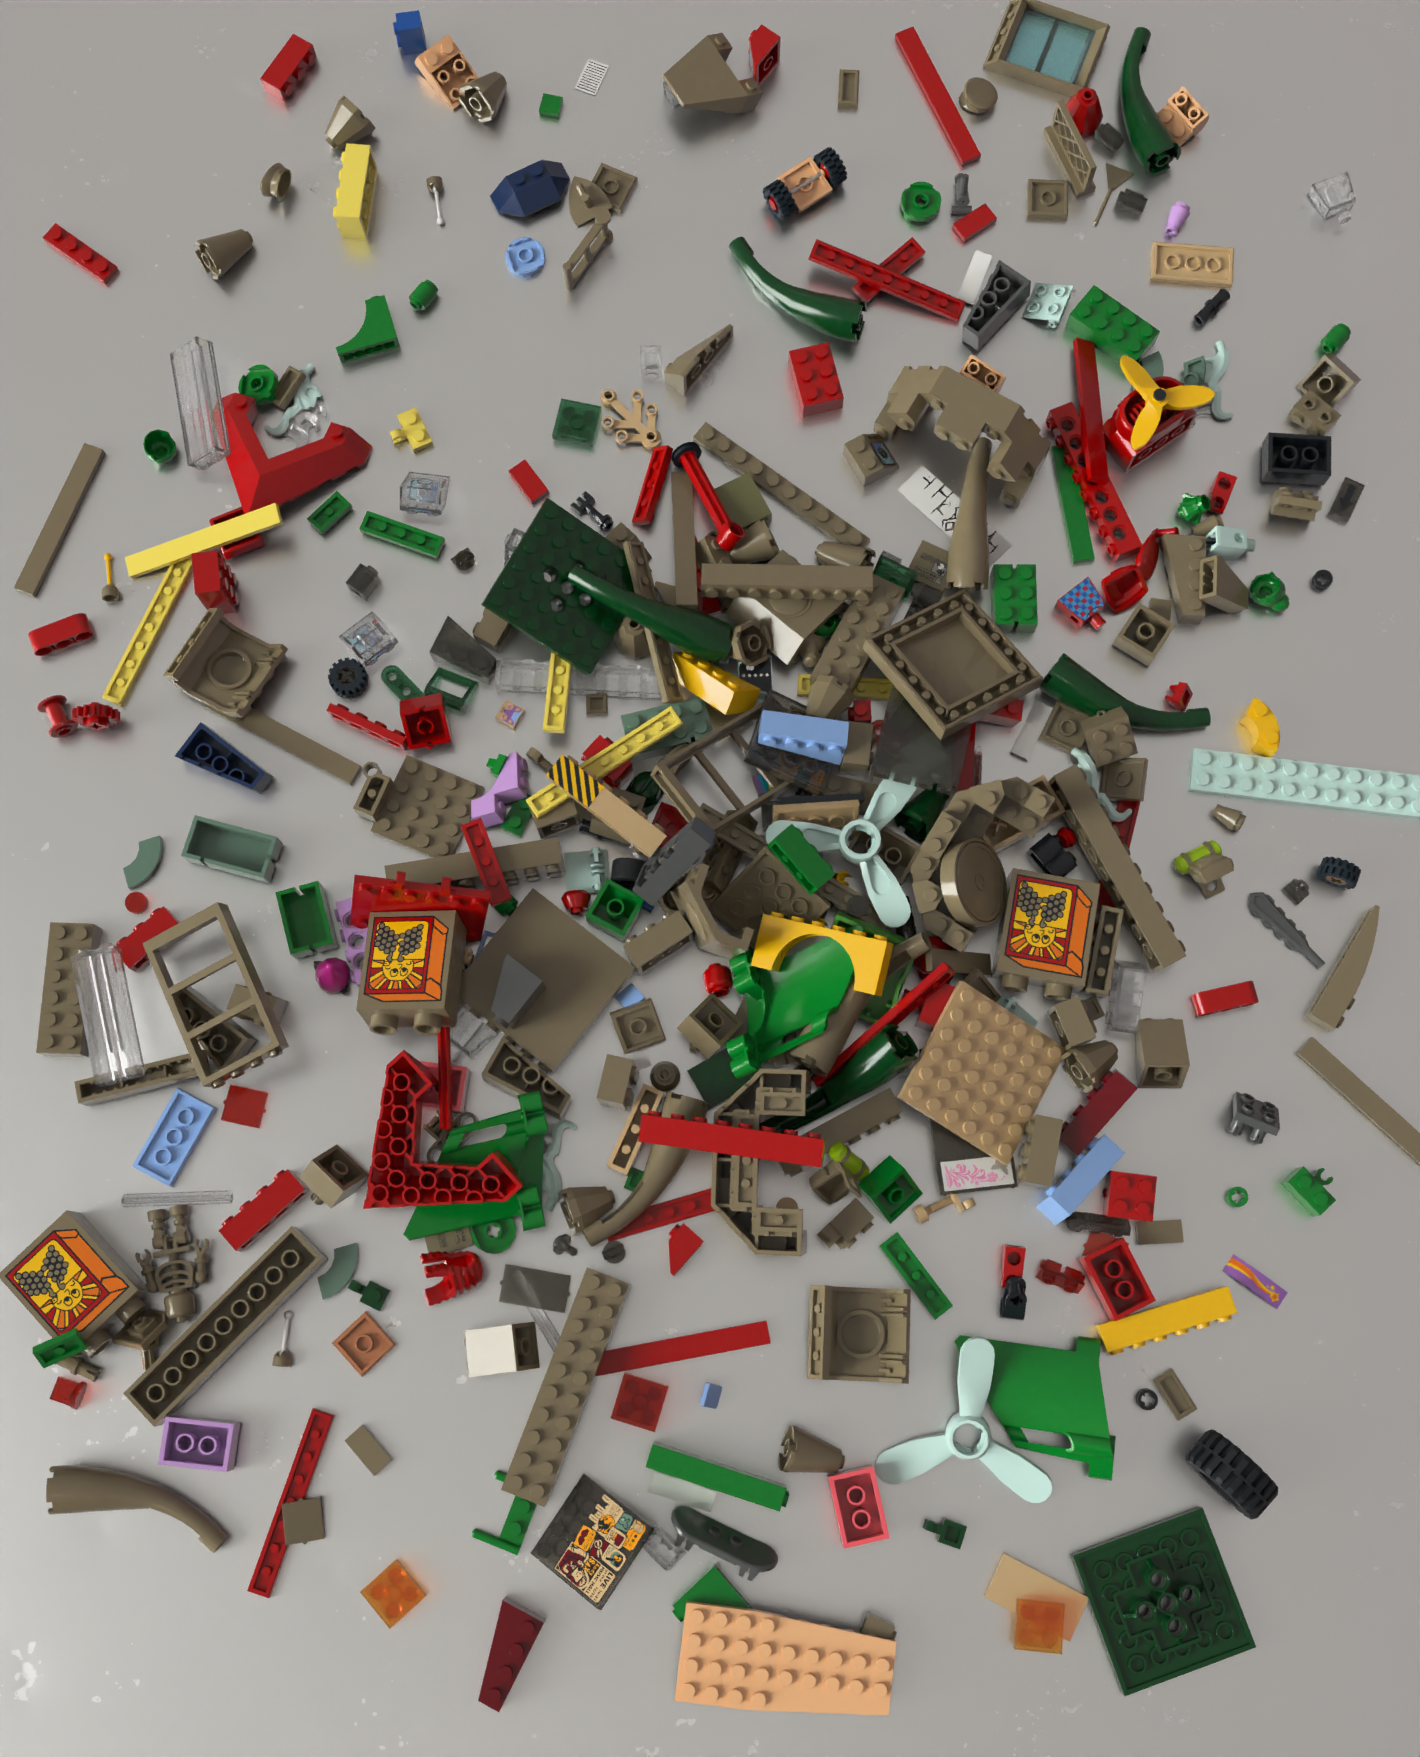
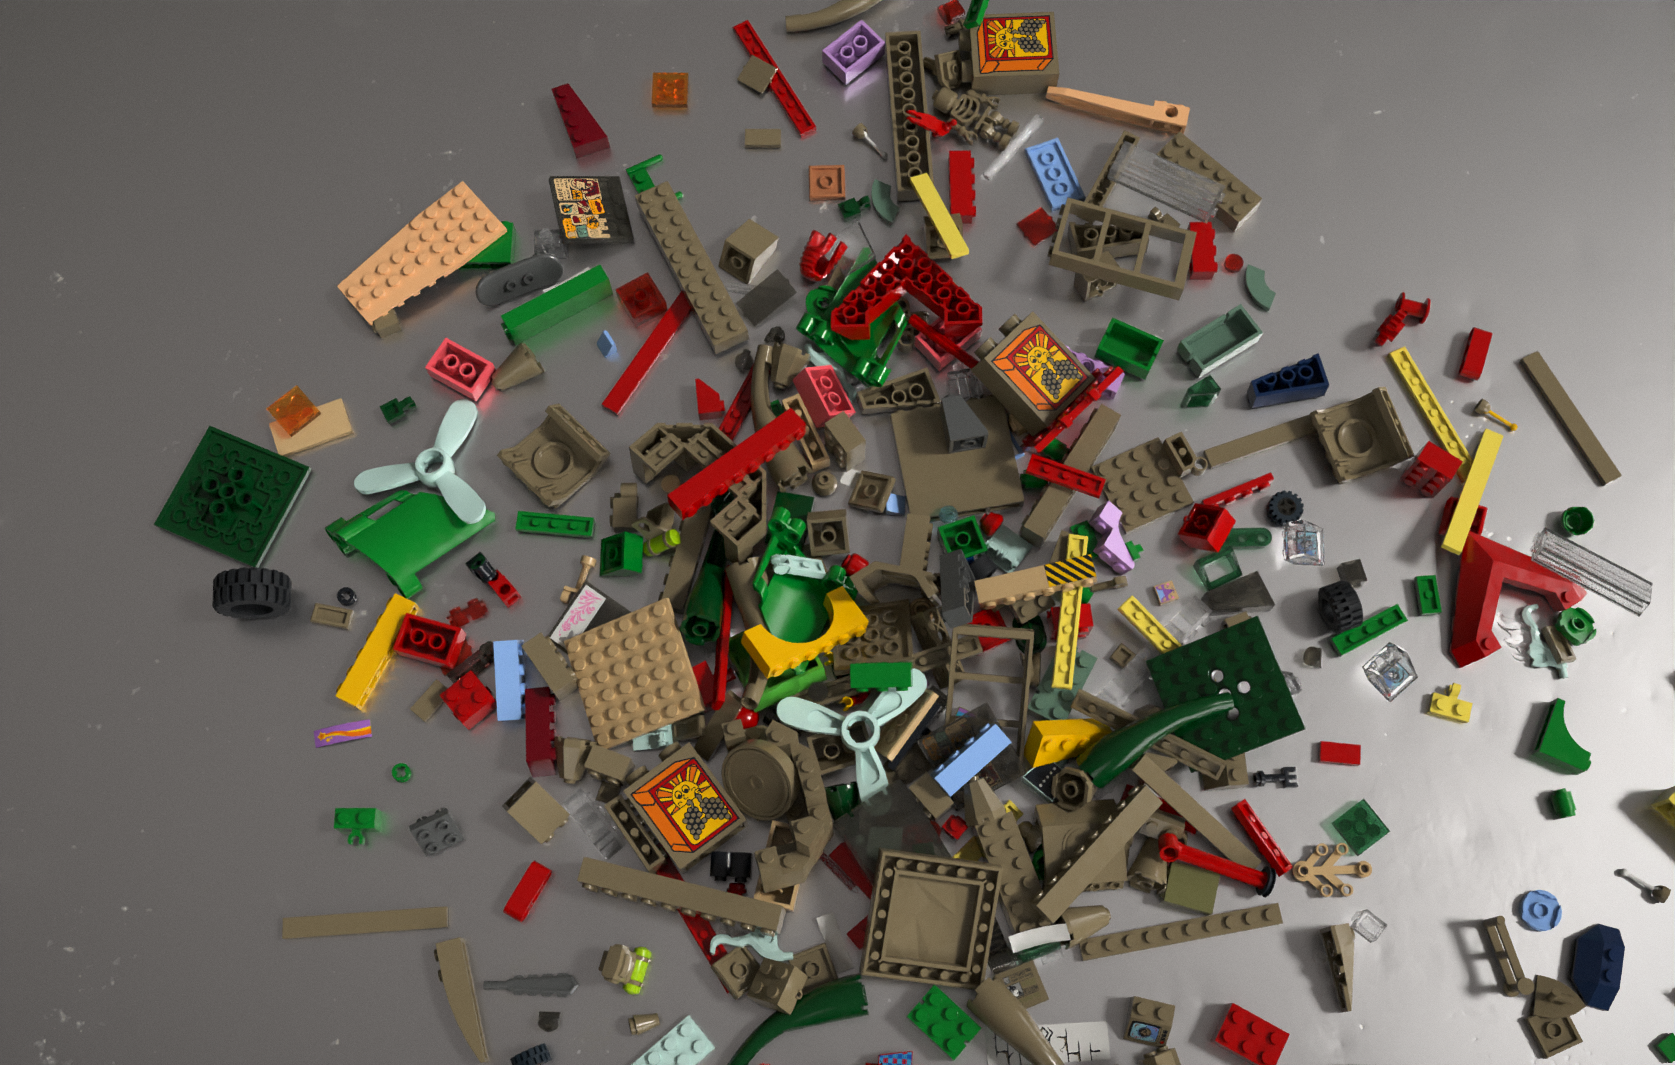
camera: 130 degrees right, 5 degrees down
dark pink hat [313,957,351,994] -> none
none -> light aqua hinge [770,554,826,579]
none -> coral brick [792,365,856,428]
none -> clear piece [831,220,876,277]
none -> red piece [906,110,957,137]
none -> light yellow tile [910,173,969,259]
none -> clear light blue plate [939,506,958,523]
none -> white sticker [1008,923,1071,953]
none -> light nougat piece [1046,86,1190,134]
none -> dark tan plate [1148,207,1181,227]
none -> clear green tile [1180,375,1221,408]
none -> black tyre [1318,580,1363,634]

